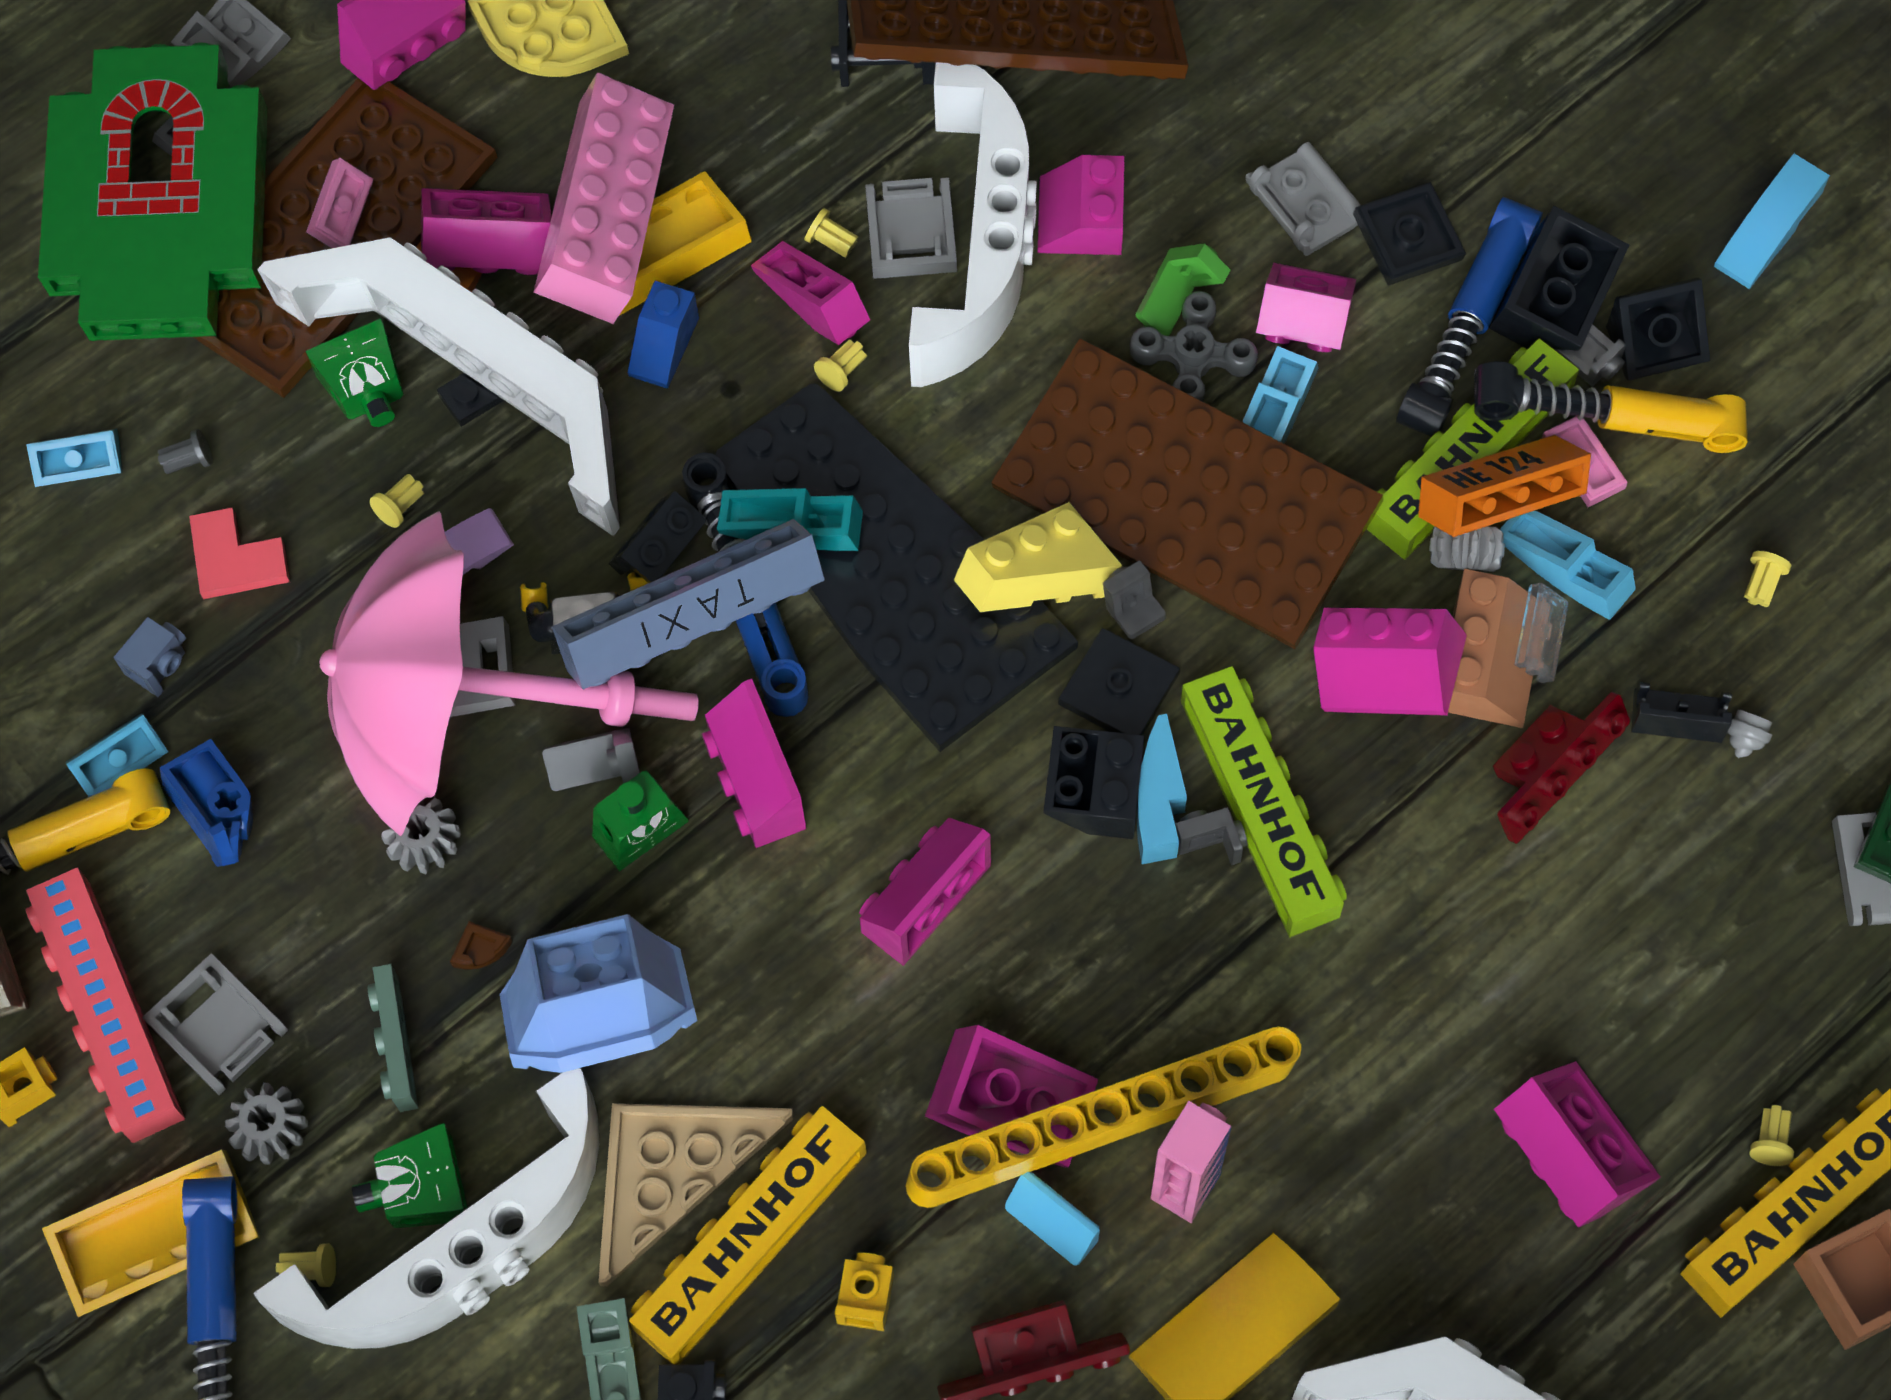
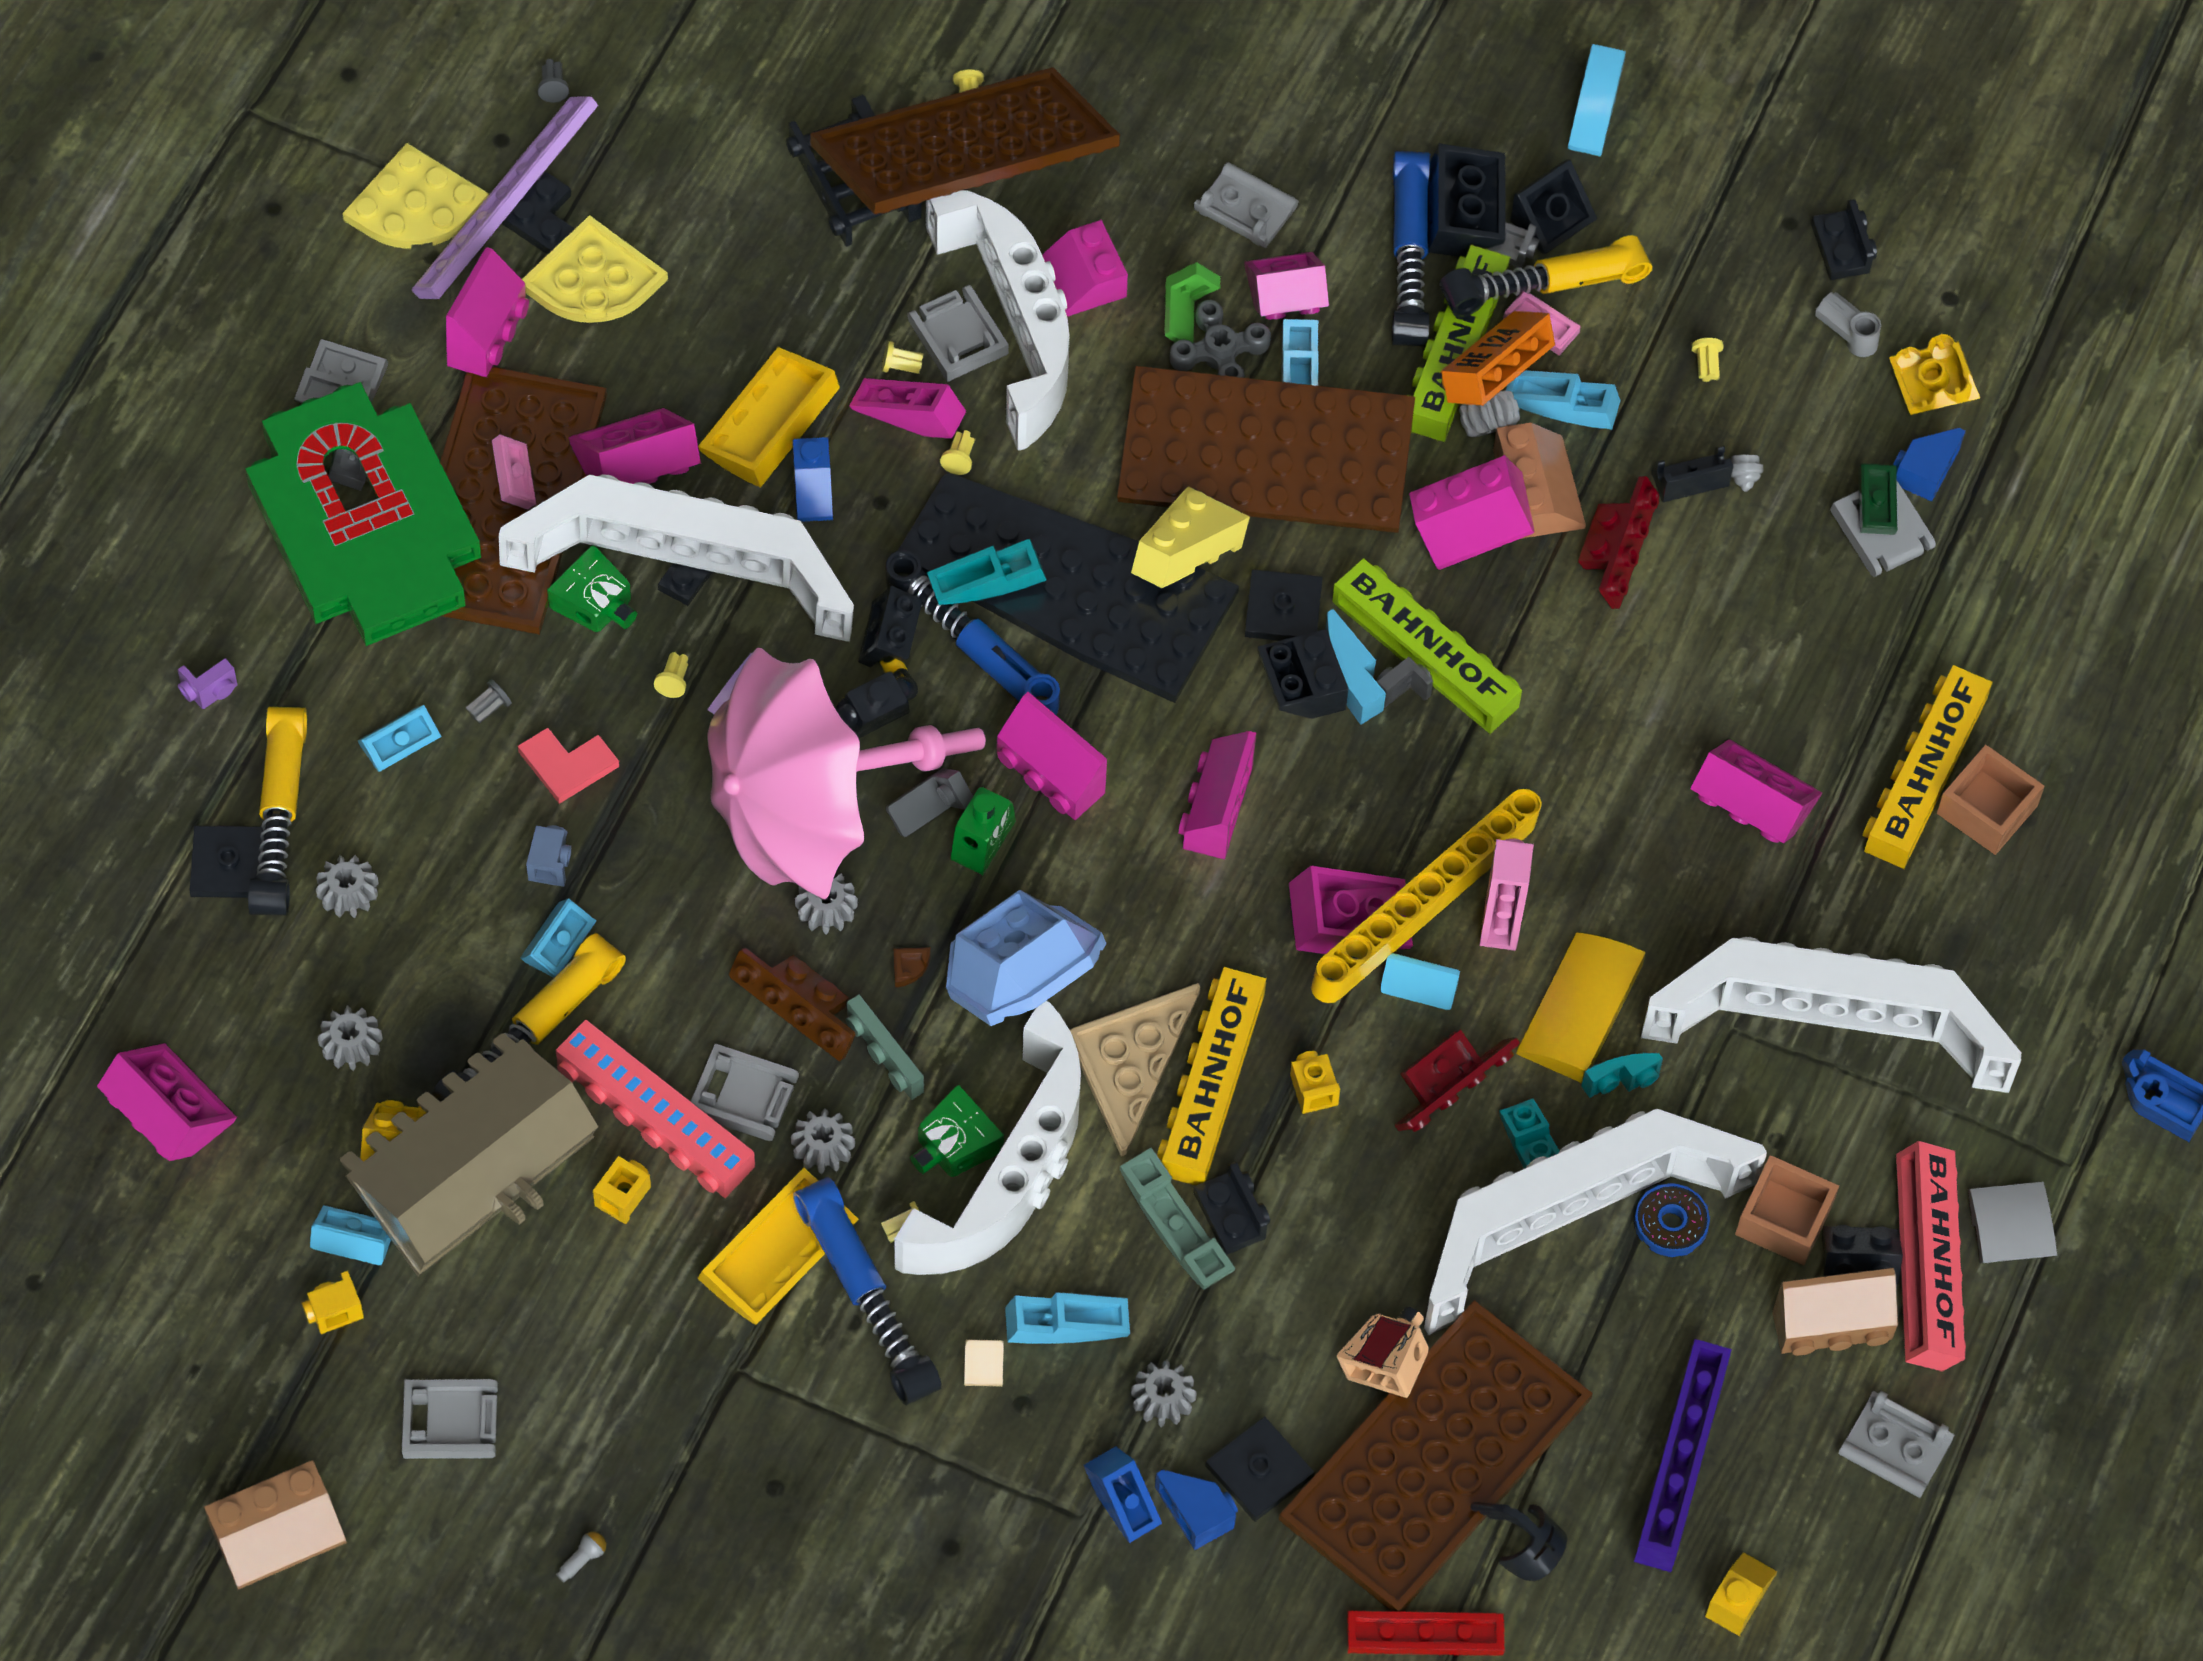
camera: 30 degrees left, 5 degrees down
blue piece [159,739,253,867] -> none
bright pink brick [533,72,674,324] -> none
sand blue brick [552,519,825,689] -> none
flat silver bracket [1103,560,1166,639] -> none
black plate [1353,182,1466,286] -> none
clear tile [1514,583,1569,683] -> none
light yellow piece [1749,1105,1794,1166] -> none
none -> reddish brown bracket [729,948,856,1061]

